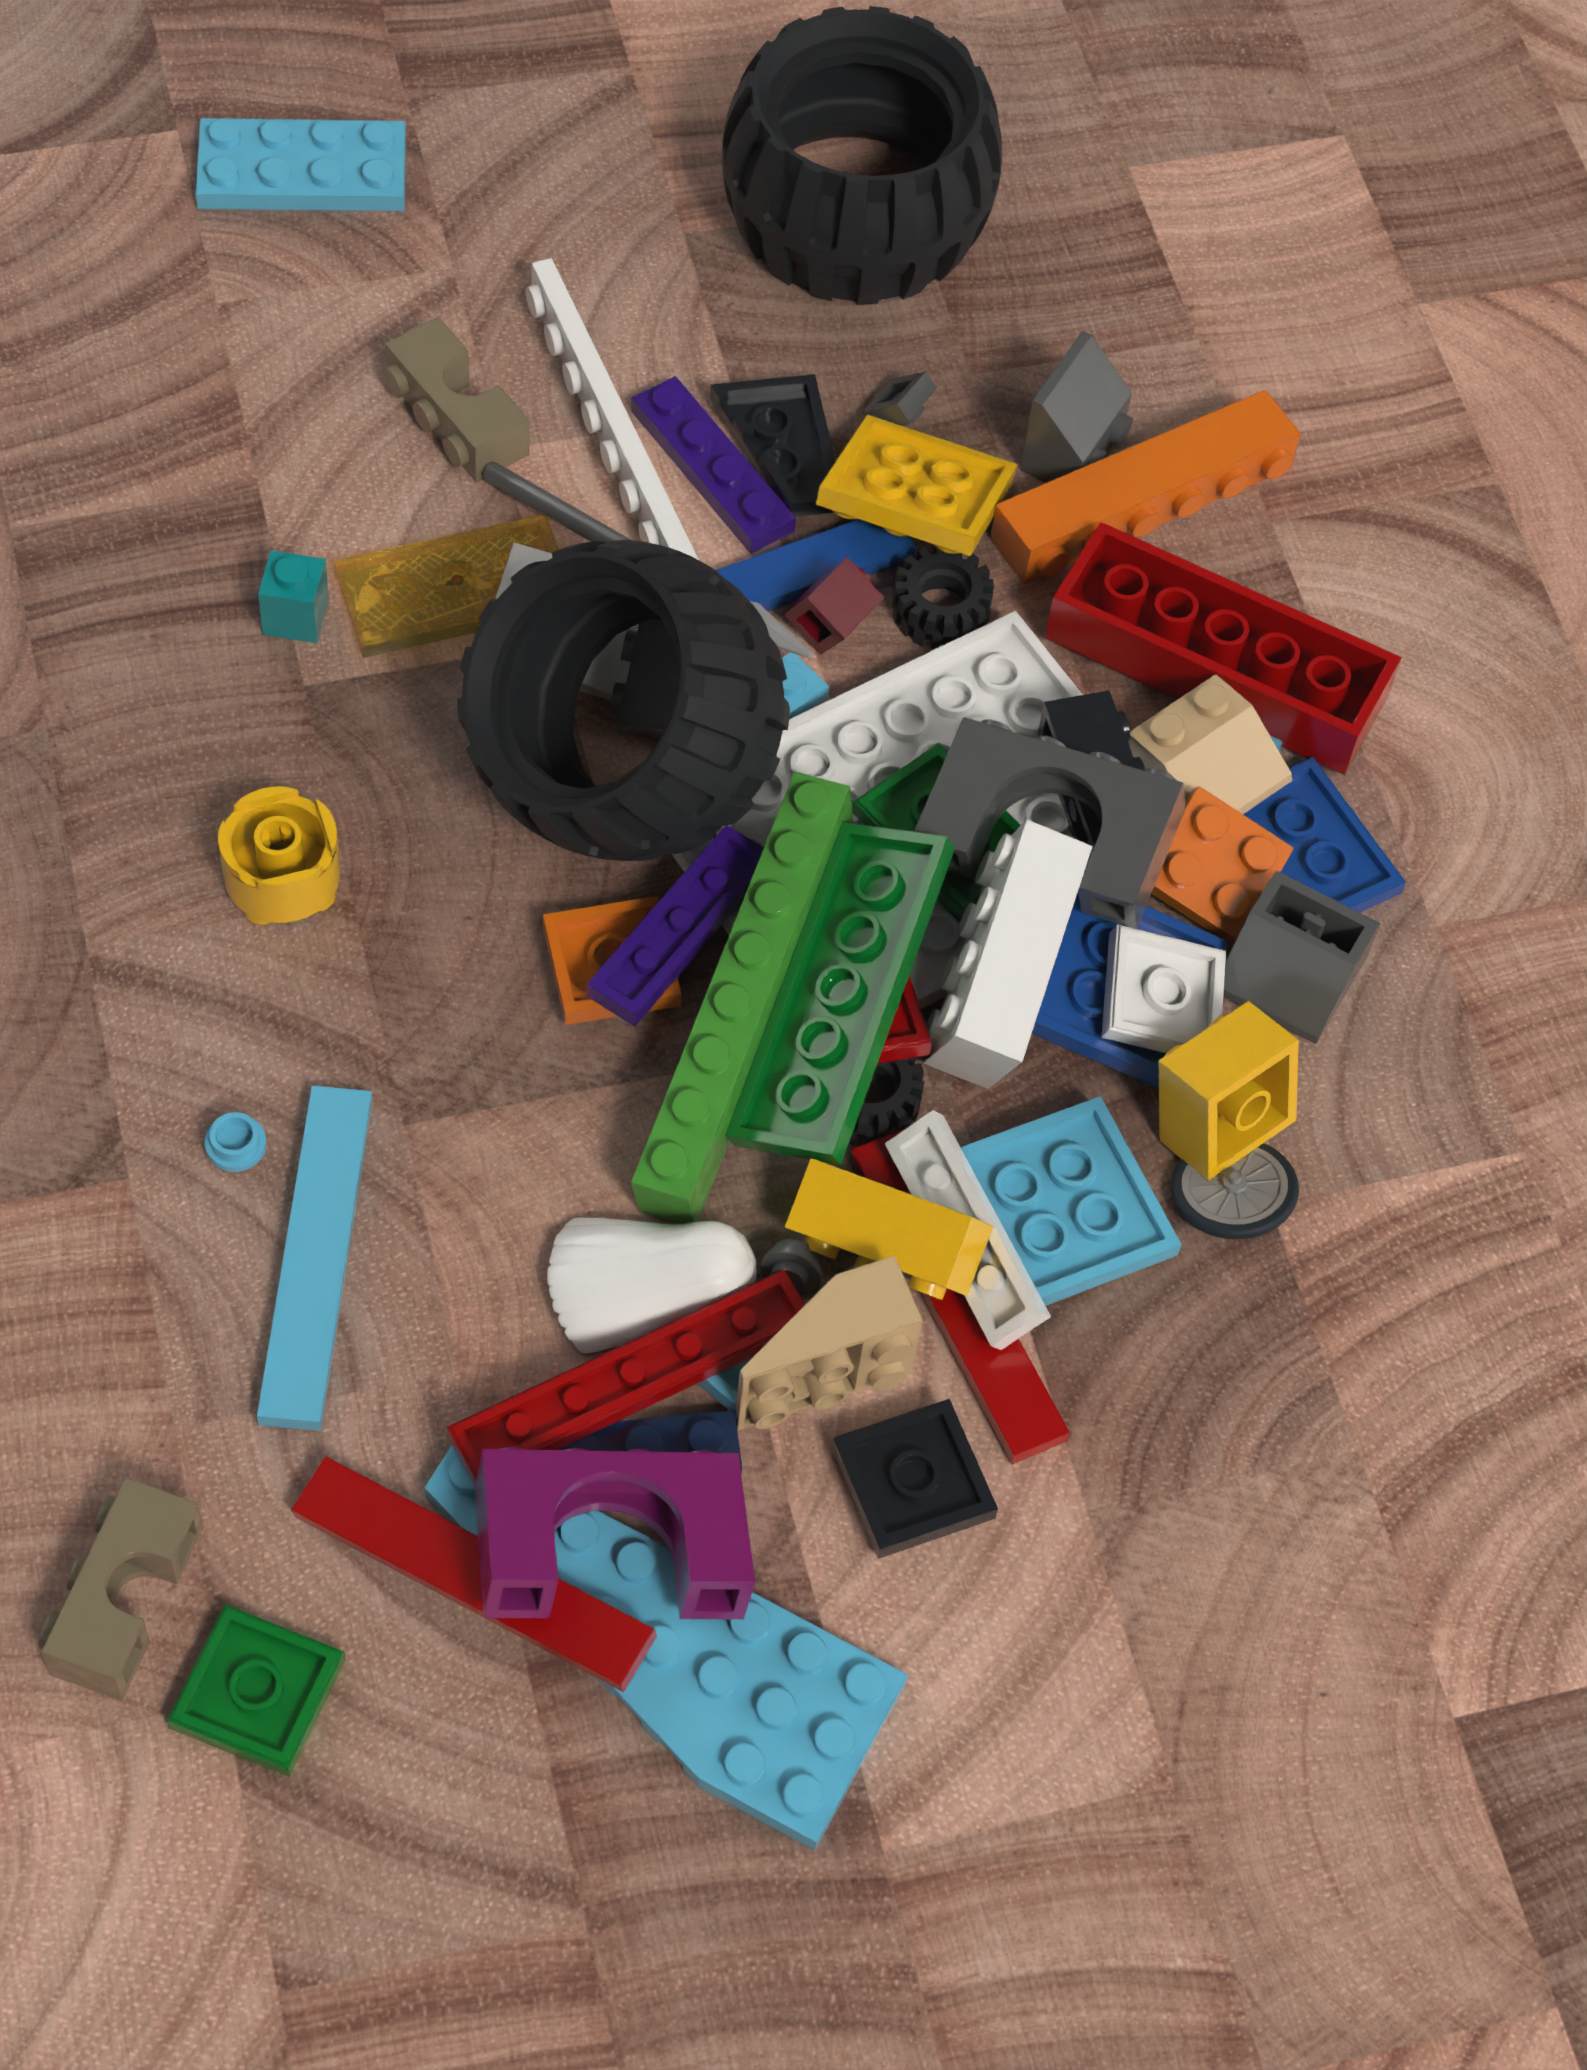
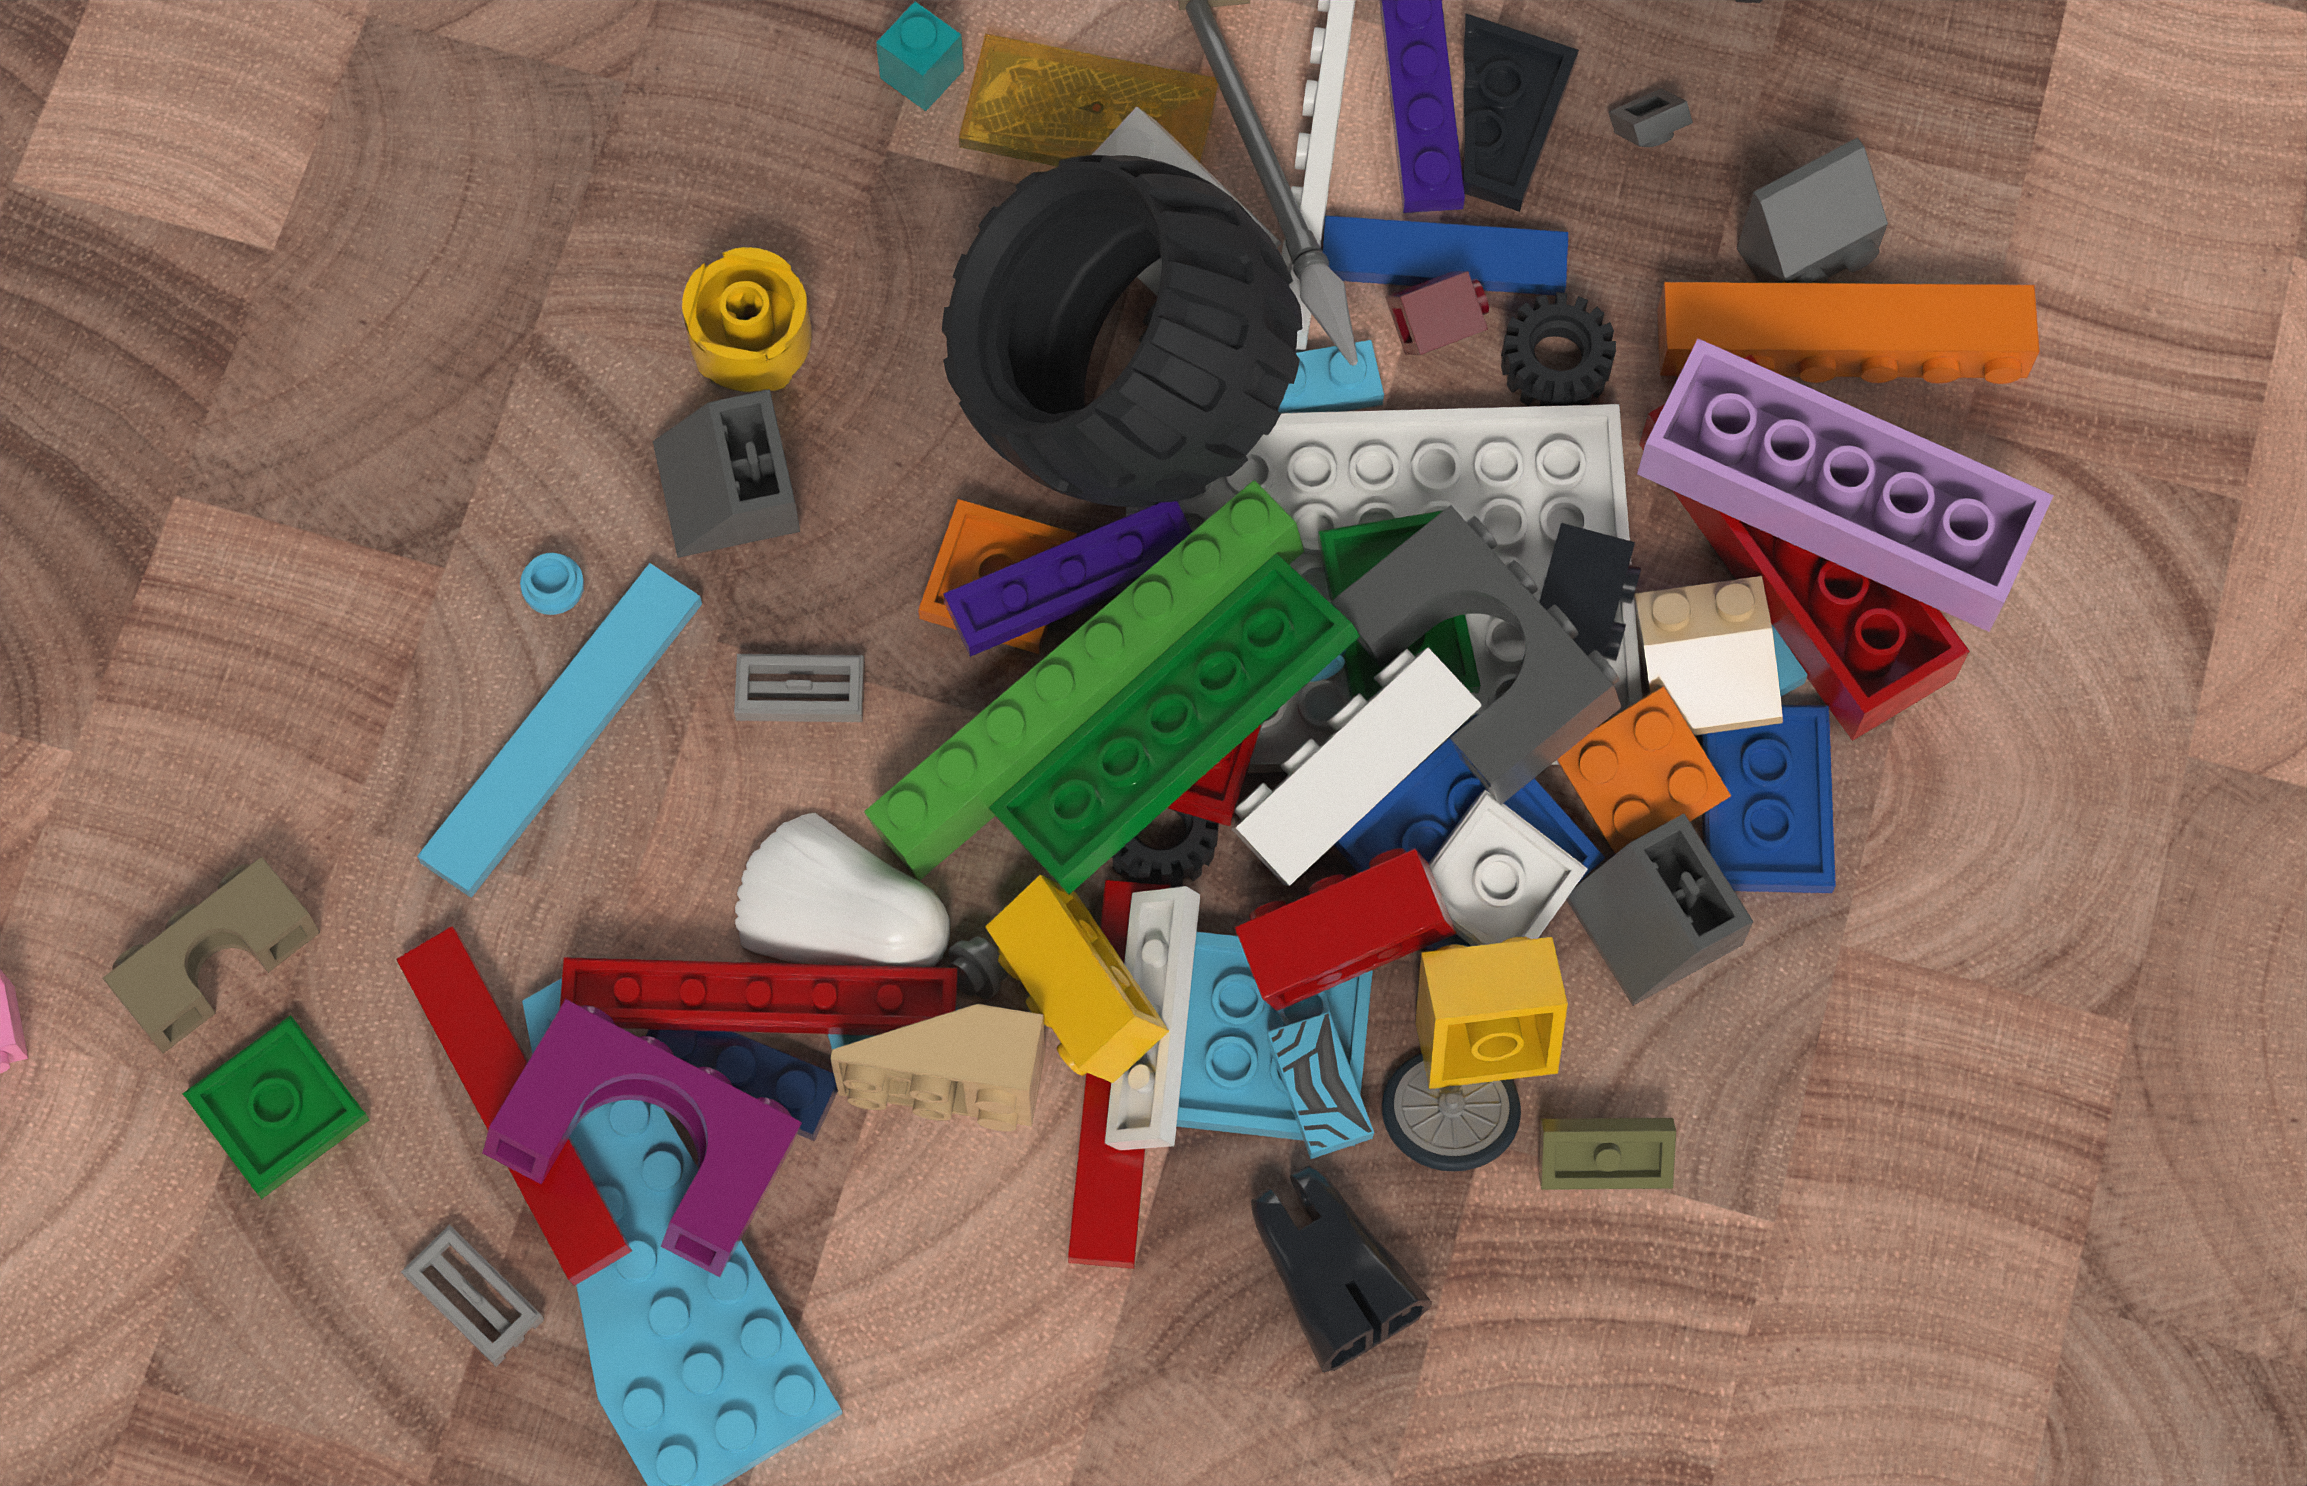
camera: 35 degrees right, 10 degrees up
yellow plate [816,414,1018,557] -> none
black plate [831,1399,998,1559] -> none
none -> light grey tile [401,1224,544,1367]
none -> dark grey slope [653,389,800,558]
none -> light grey tile [734,654,865,722]
none -> red brick [1235,848,1457,1011]
none -> black piece [1250,1166,1432,1373]
none -> tile [1267,1012,1374,1159]
none -> olive plate [1539,1118,1676,1190]
none -> lavender brick [1637,339,2054,632]

